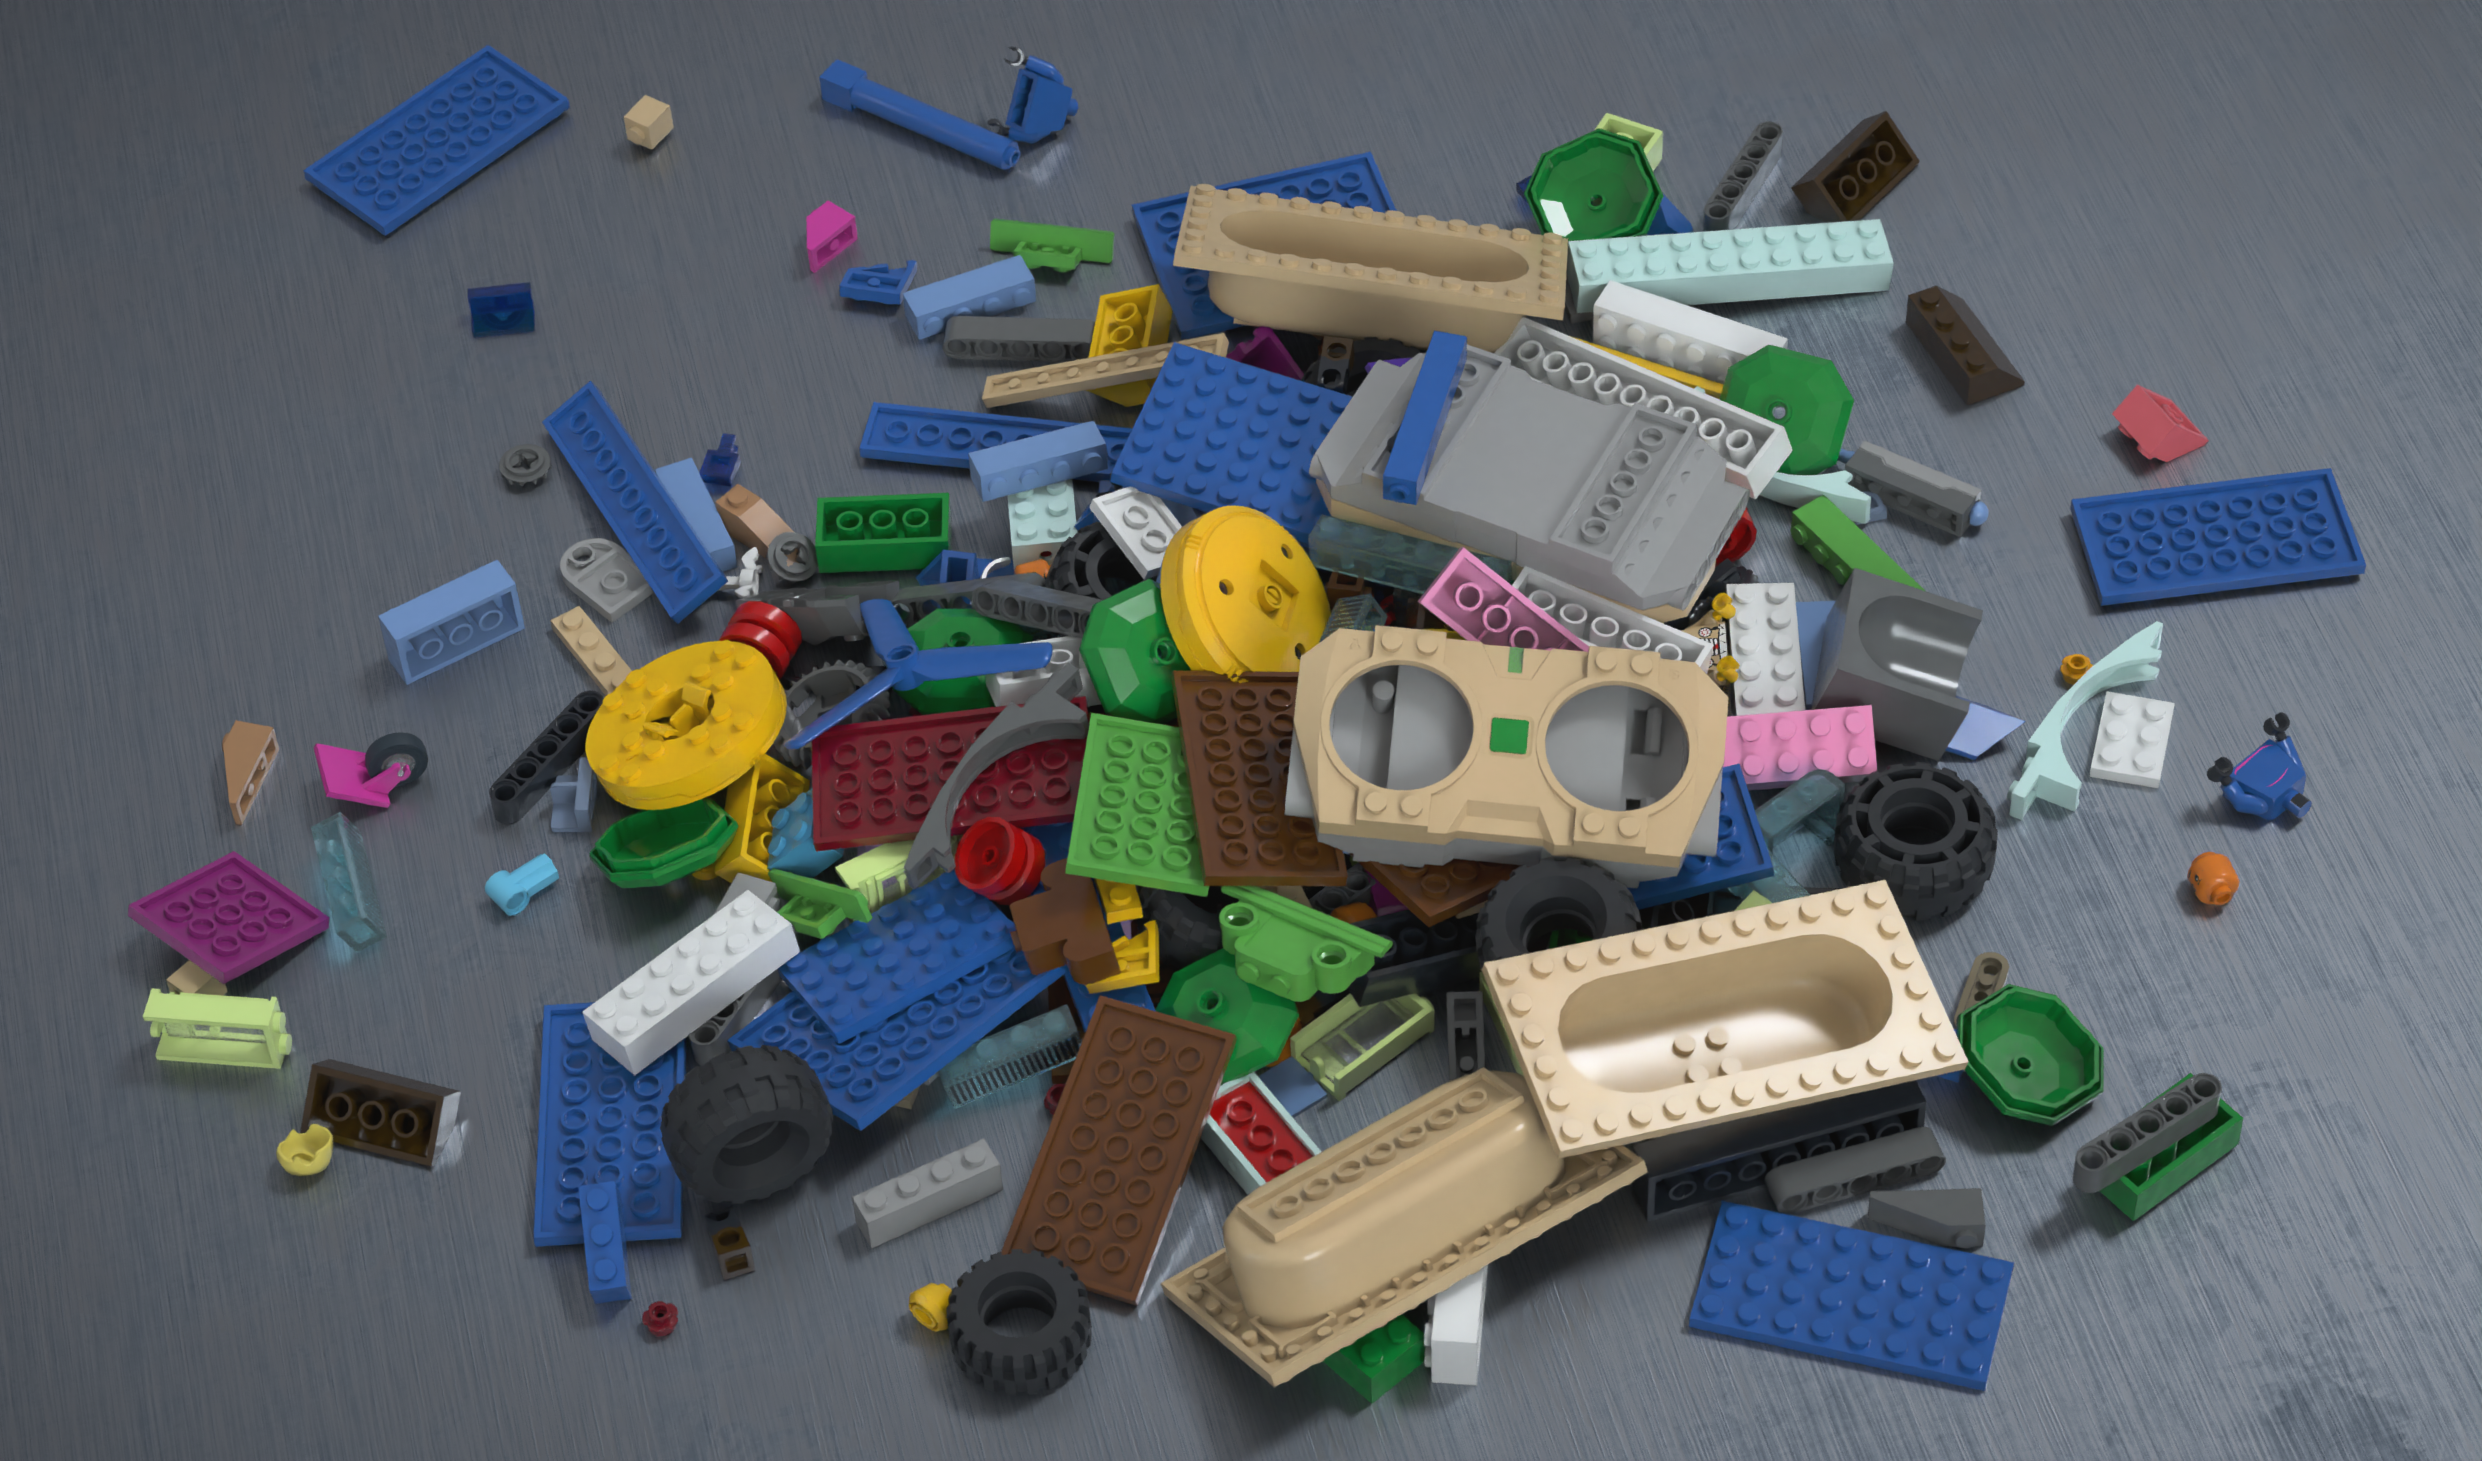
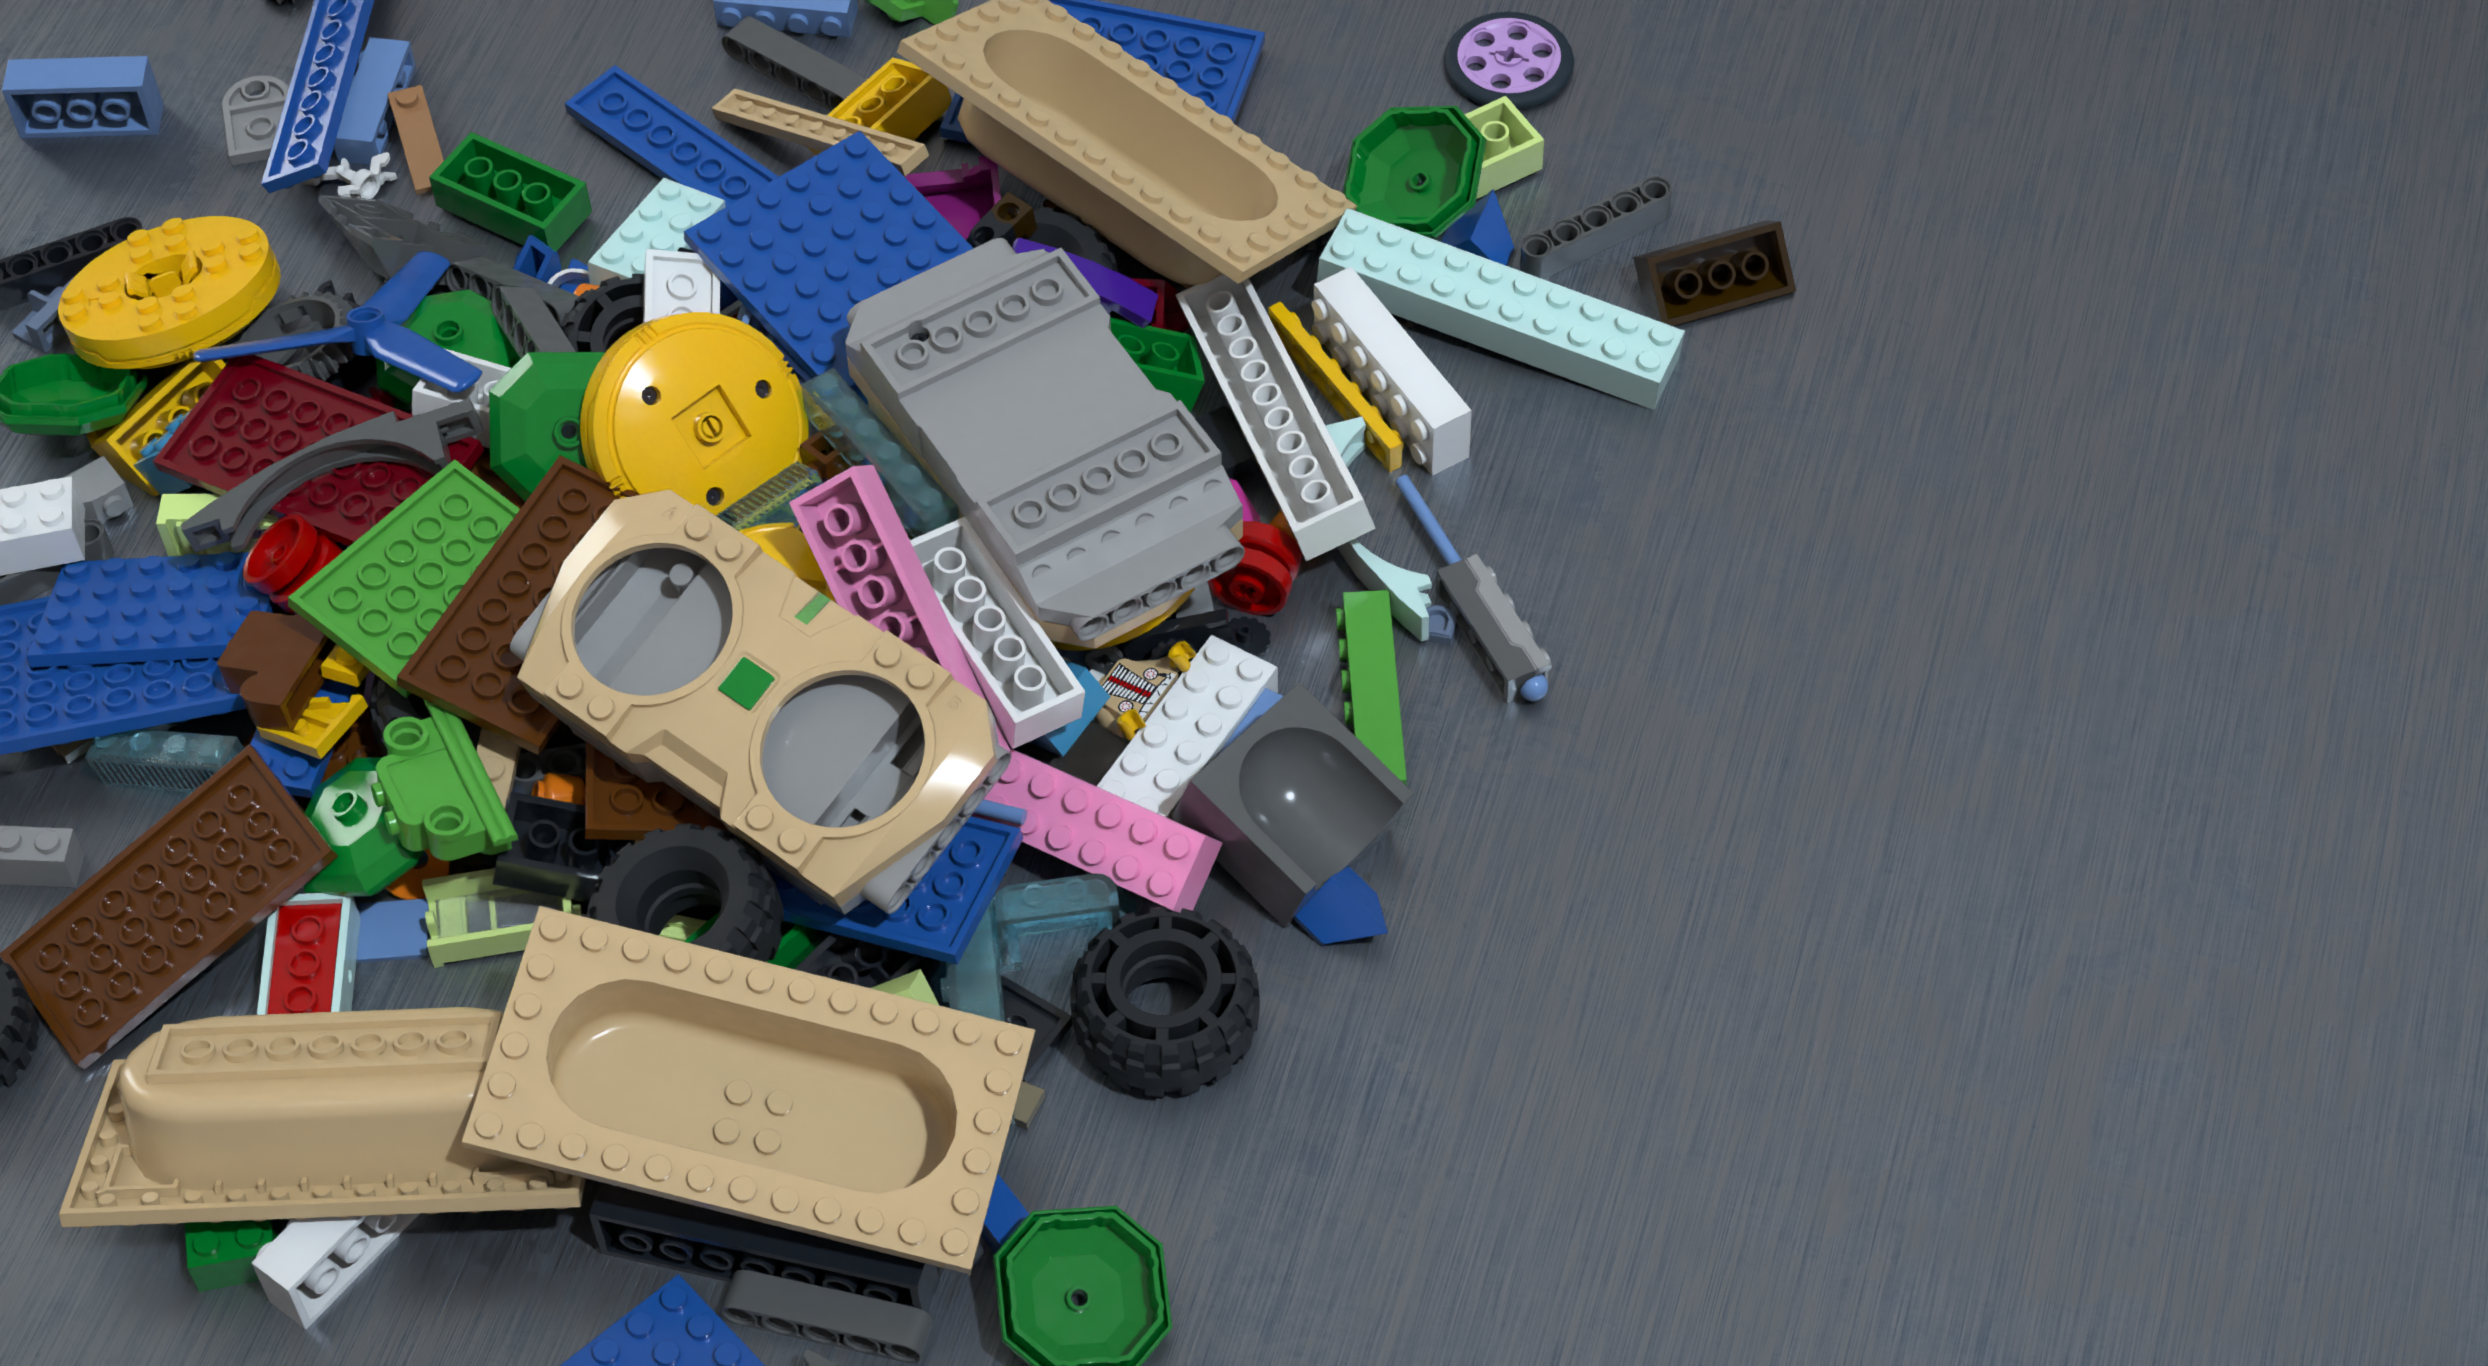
camera: 30 degrees right, 5 degrees up
tan plate [550,606,632,696] -> none
clear blue plate [699,433,741,487] -> none
red wheel [718,601,802,681] -> none
dark grey gear [766,532,818,584] -> none
bright green bracket [768,868,873,939] -> none
medium blue brick [968,421,1108,502] -> none
blue brick [1383,330,1467,505] -> none
green rock [1719,344,1855,475] -> none
dark brown slope [1906,285,2025,406] -> none
dark tan plate [1953,952,2009,1029] -> none
light aqua slope [2007,621,2163,820] -> none
light orange plate [2060,654,2093,685] -> none
blue plate [2070,468,2366,606] -> none
white plate [2090,691,2175,789] -> none
coral slope [2112,384,2209,462] -> none
orange head [2187,852,2240,905] -> none
blue torso [2207,712,2312,820] -> none
none -> lavender wedge [1443,11,1574,109]

